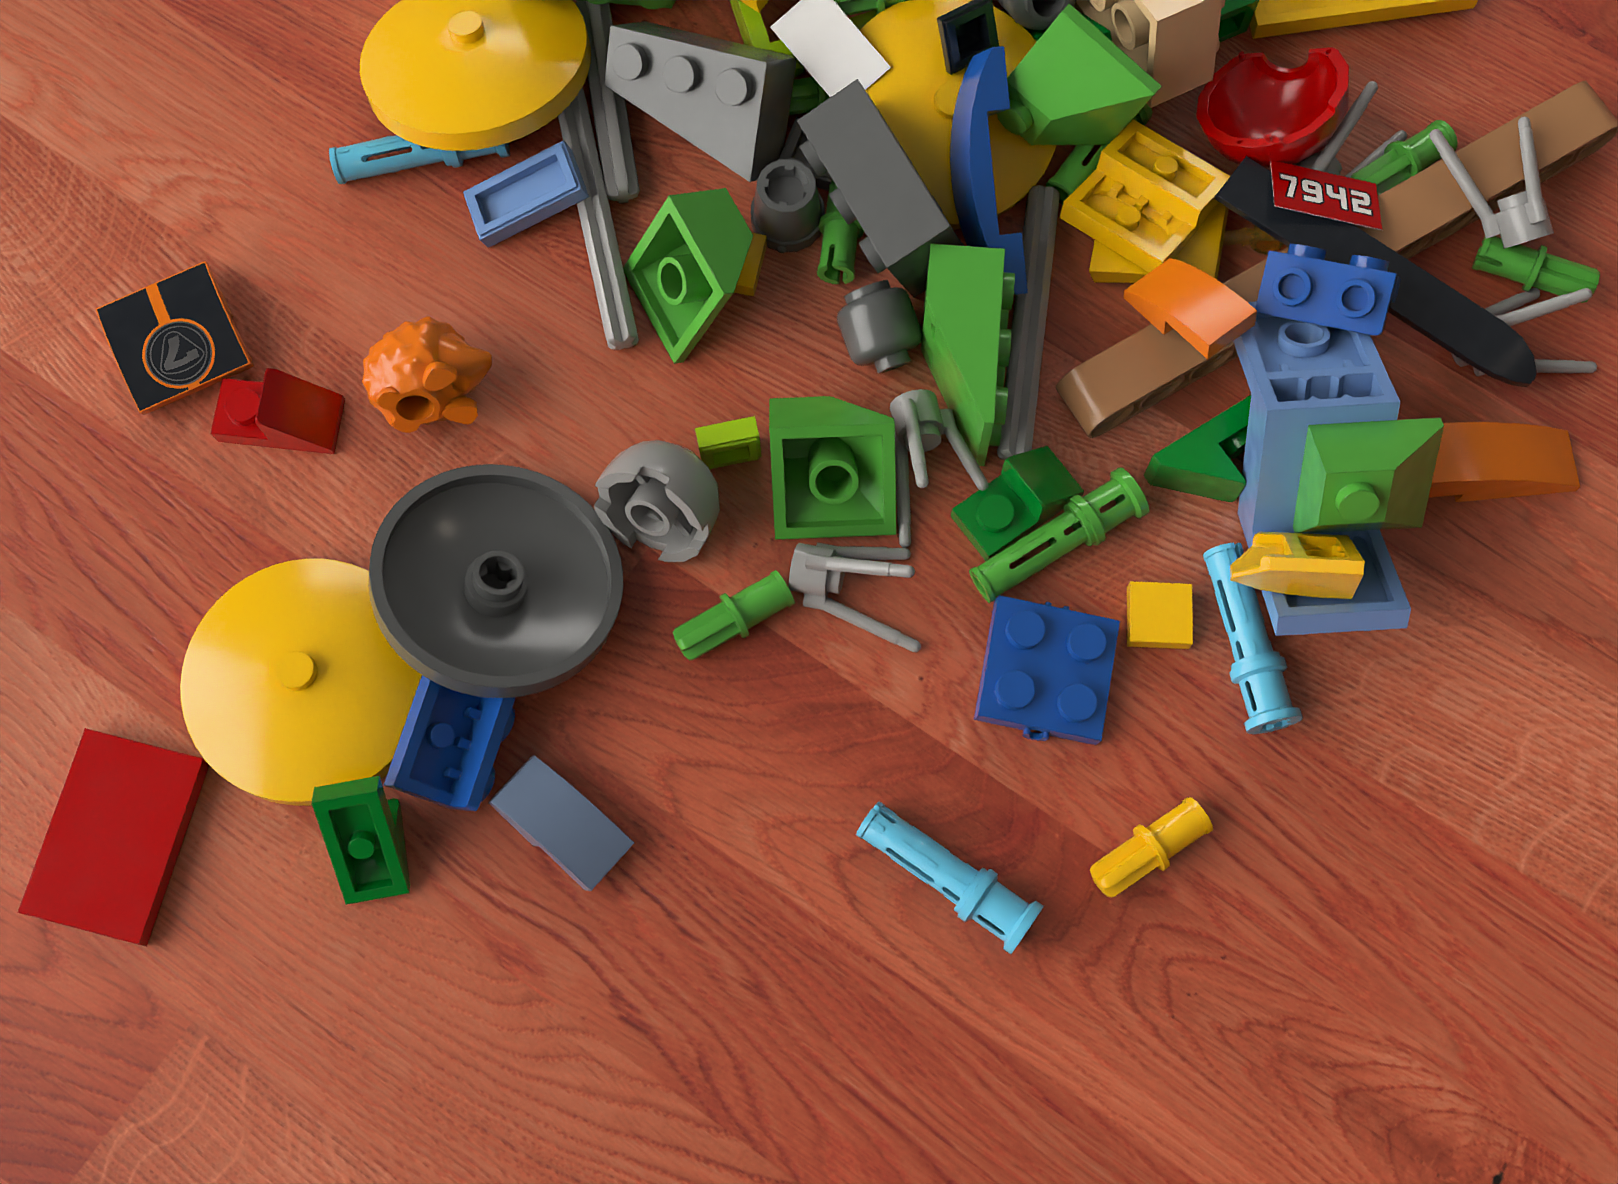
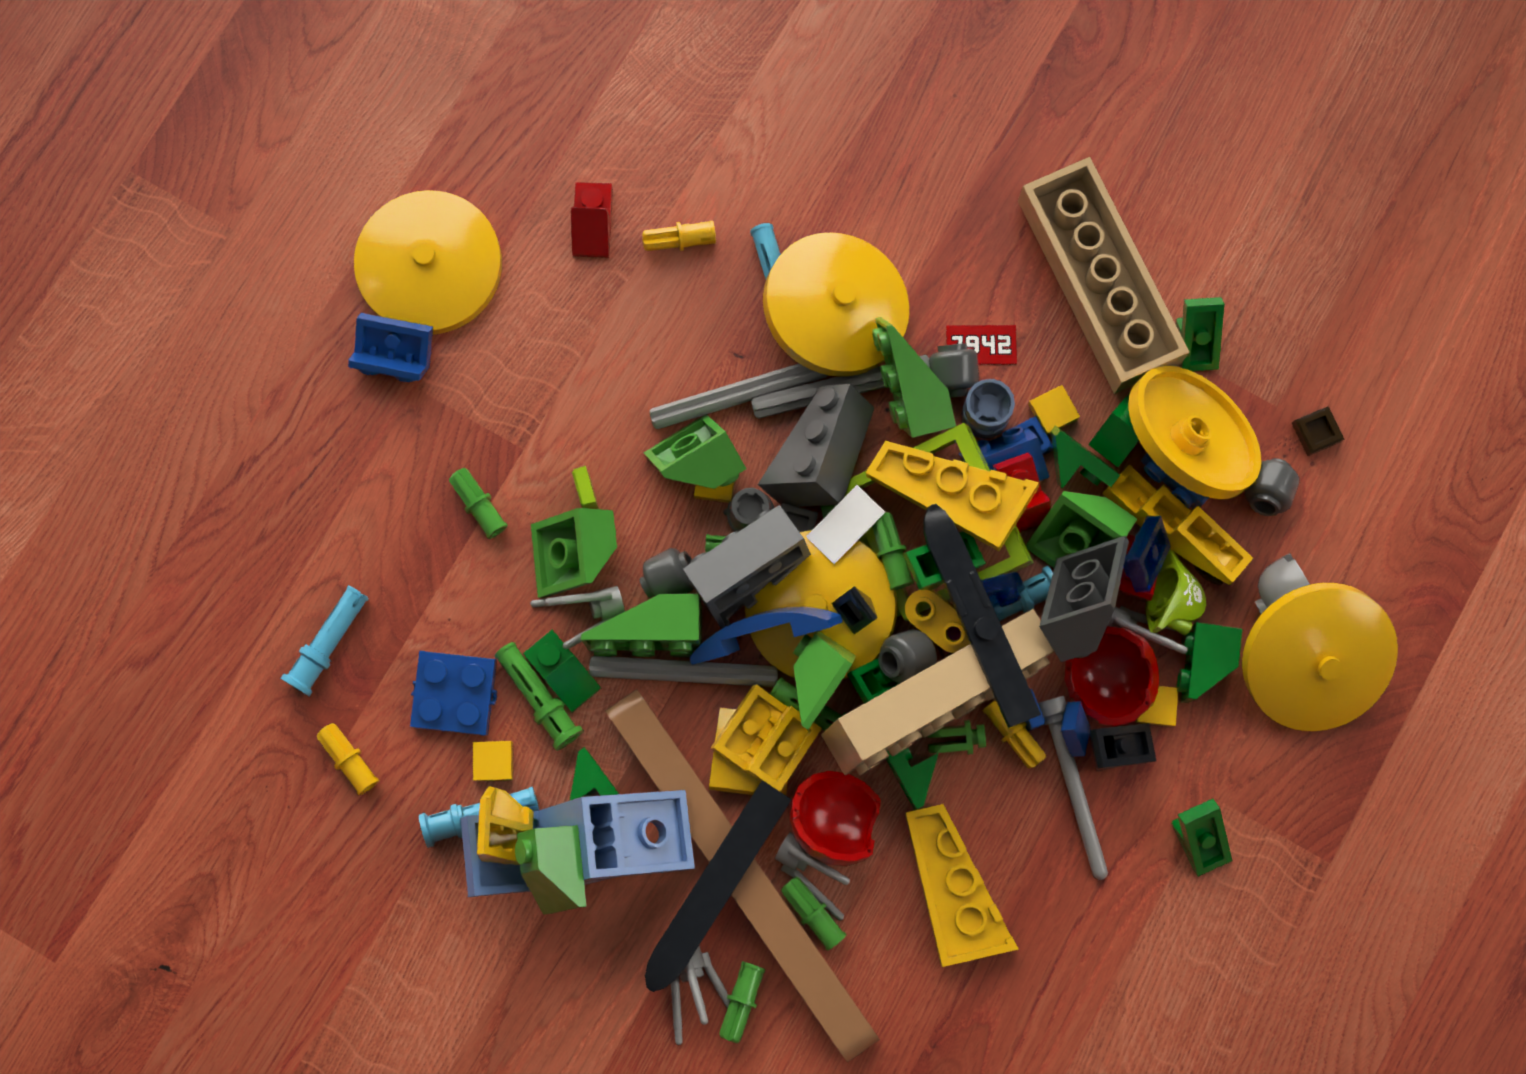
camera: 85 degrees right, 5 degrees up
red tile [17,728,209,947] -> none
black slope [96,261,254,415] -> none
green slope [311,776,410,905] -> none
orange animal [362,316,492,433] -> none
dark grey dish [368,464,623,698] -> none
medium blue tile [463,140,589,248] -> none
sand blue slope [488,756,634,891] -> none
light grey cylinder [594,440,720,562] -> none
light grey plant [788,543,921,652] -> none
orange slope [1123,258,1257,360] -> none
blue bracket [1256,244,1401,336] -> none
red sticker [1270,161,1383,230] -> none
orange slope [1429,422,1580,502] -> none
light grey plant [1430,116,1554,249] -> none
none -> yellow axle [642,220,716,251]

